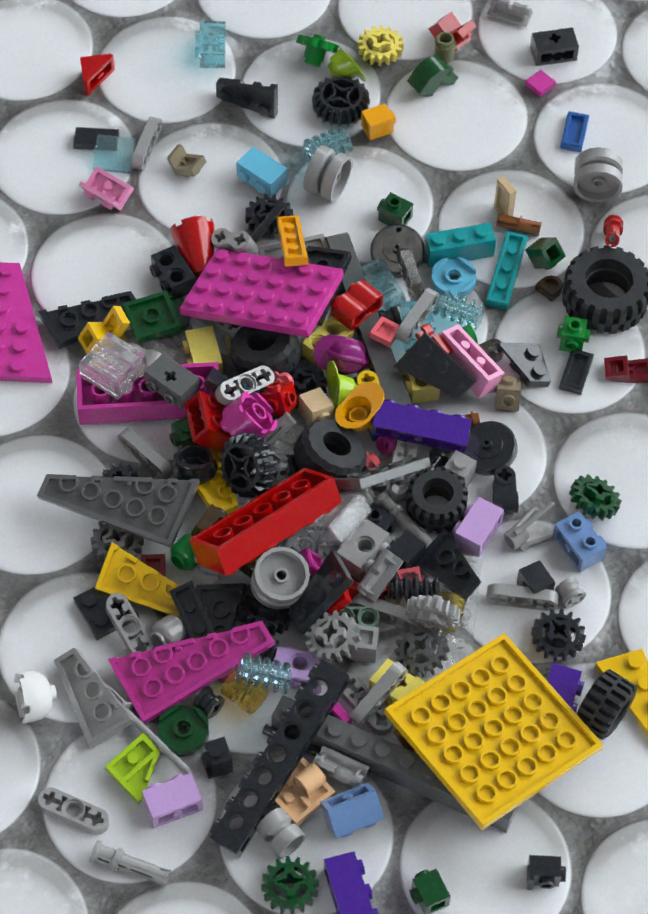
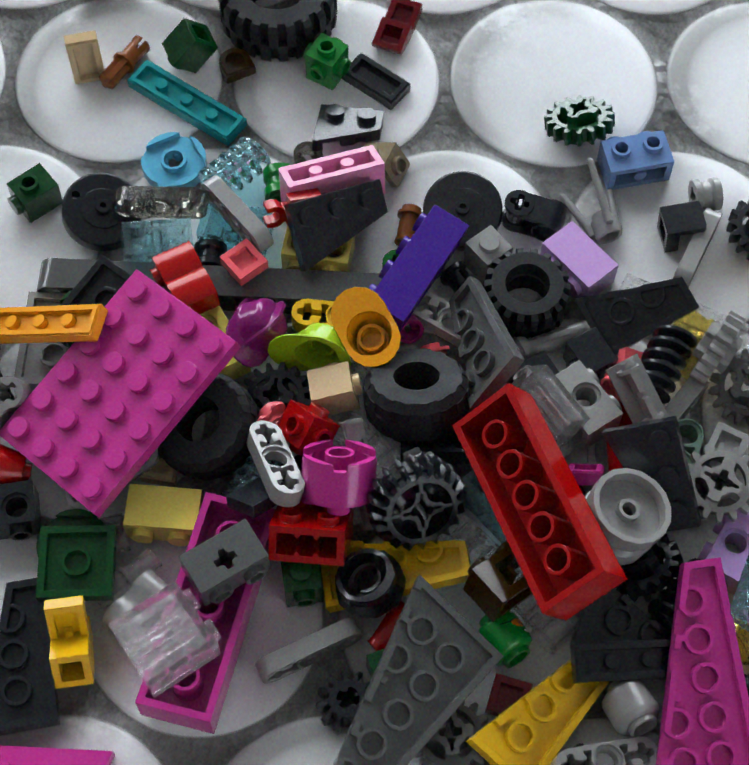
camera: 70 degrees left, 5 degrees up
teal brick [424,223,496,268] -> none

